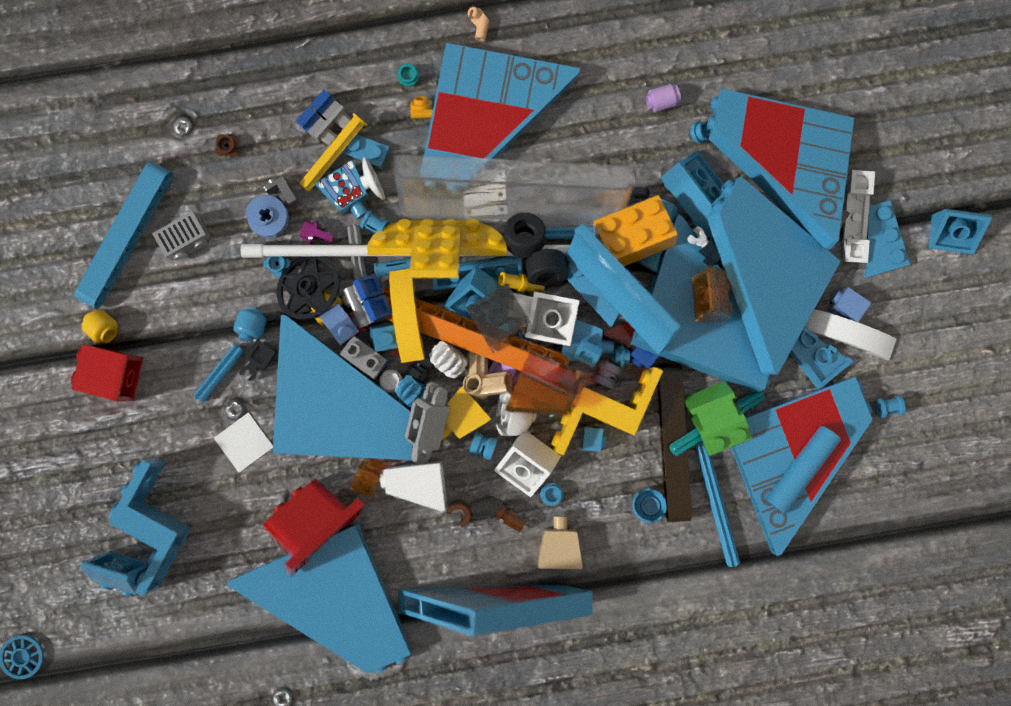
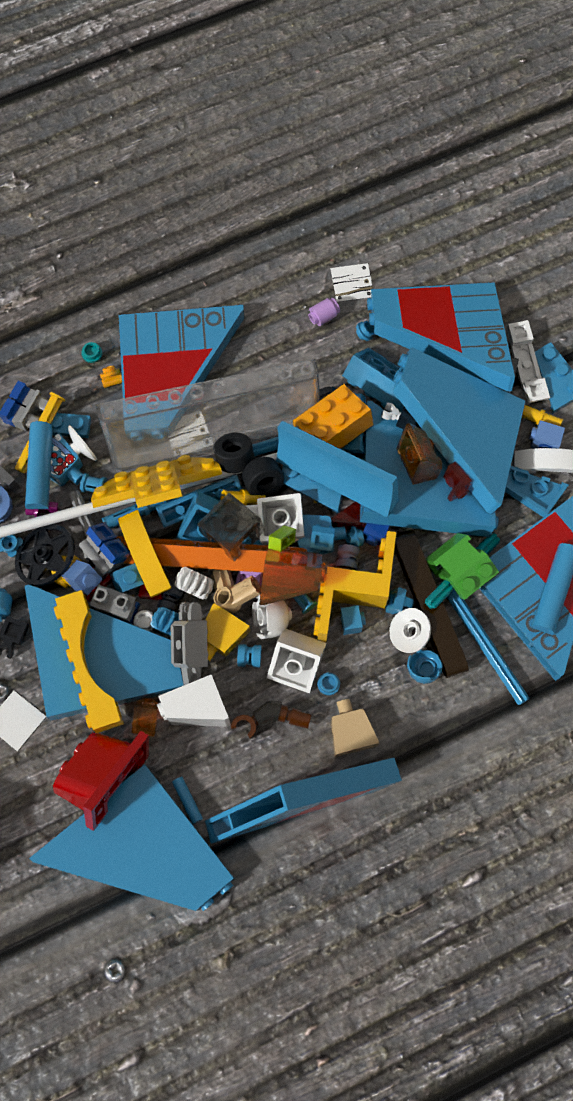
camera: 10 degrees left, 15 degrees down
light nougat arm [468,7,489,41] -> none
none -> dark azure brick [25,421,53,509]
none -> yellow arch [54,590,124,733]
none -> dark azure piece [172,776,203,824]
none -> lime piece [268,525,296,552]
none -> white sticker [330,263,373,302]
none -> dark azure tile [385,587,414,615]
none -> white dish [390,608,431,653]
none -> clear red bracket [443,462,472,502]
none -> yellow pin [522,405,563,426]

